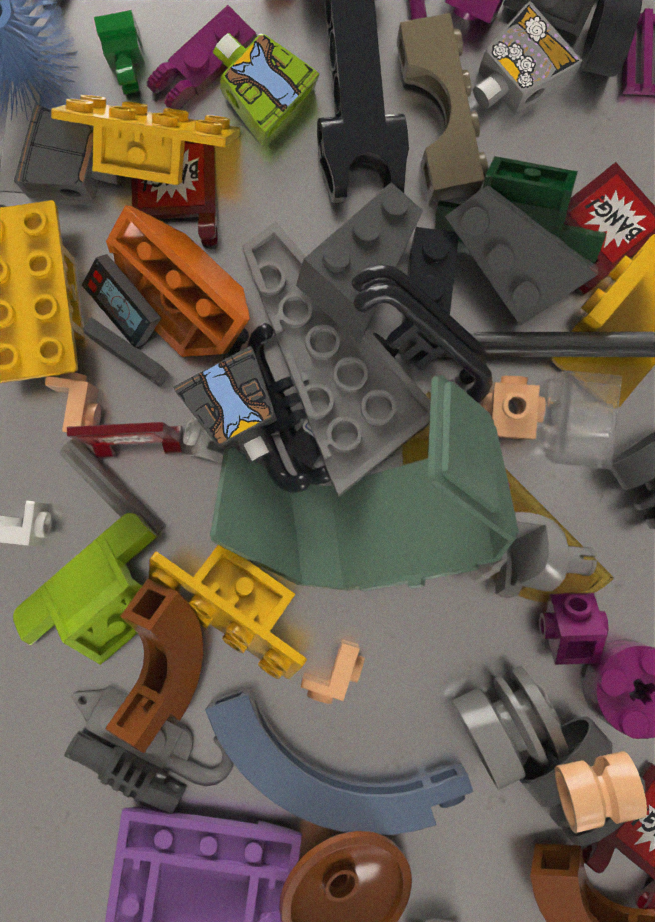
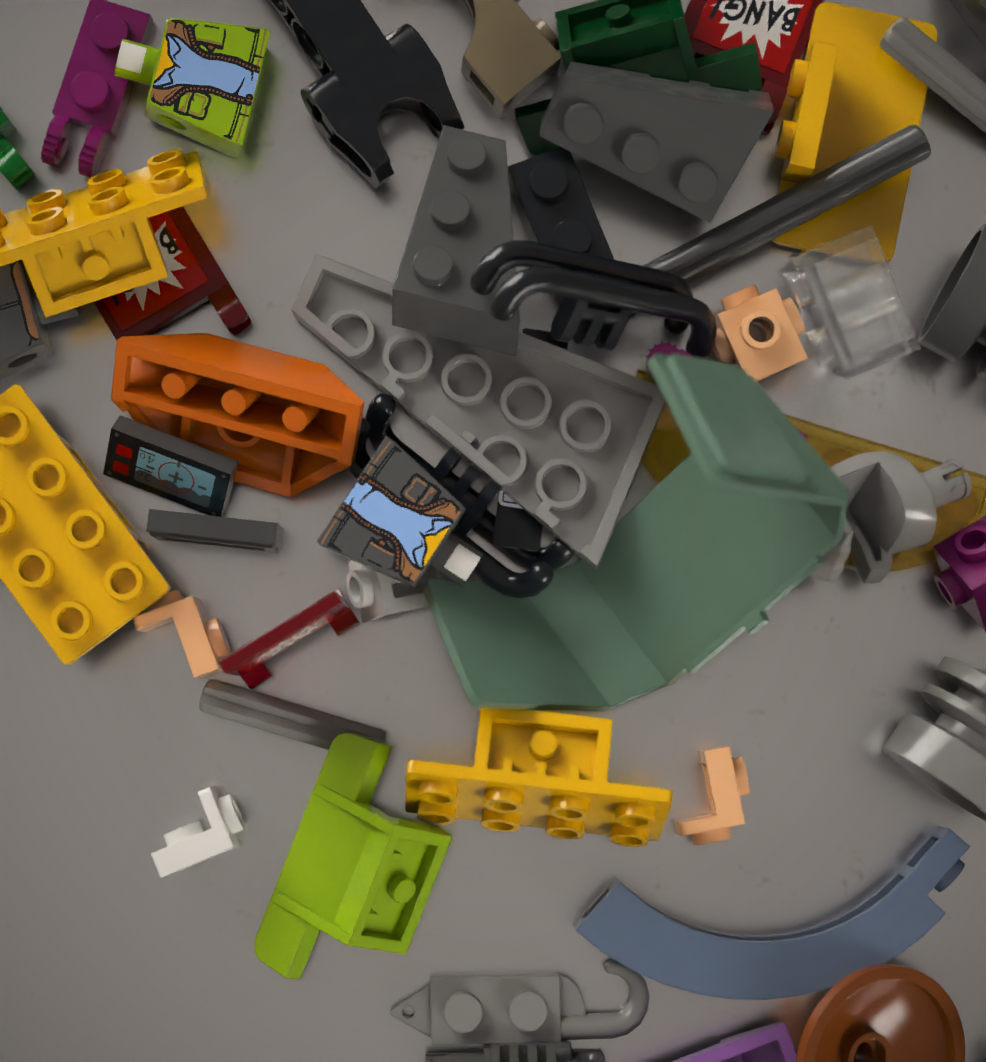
camera: 30 degrees left, 0 degrees up
dark orange arch [105,579,203,754] -> none

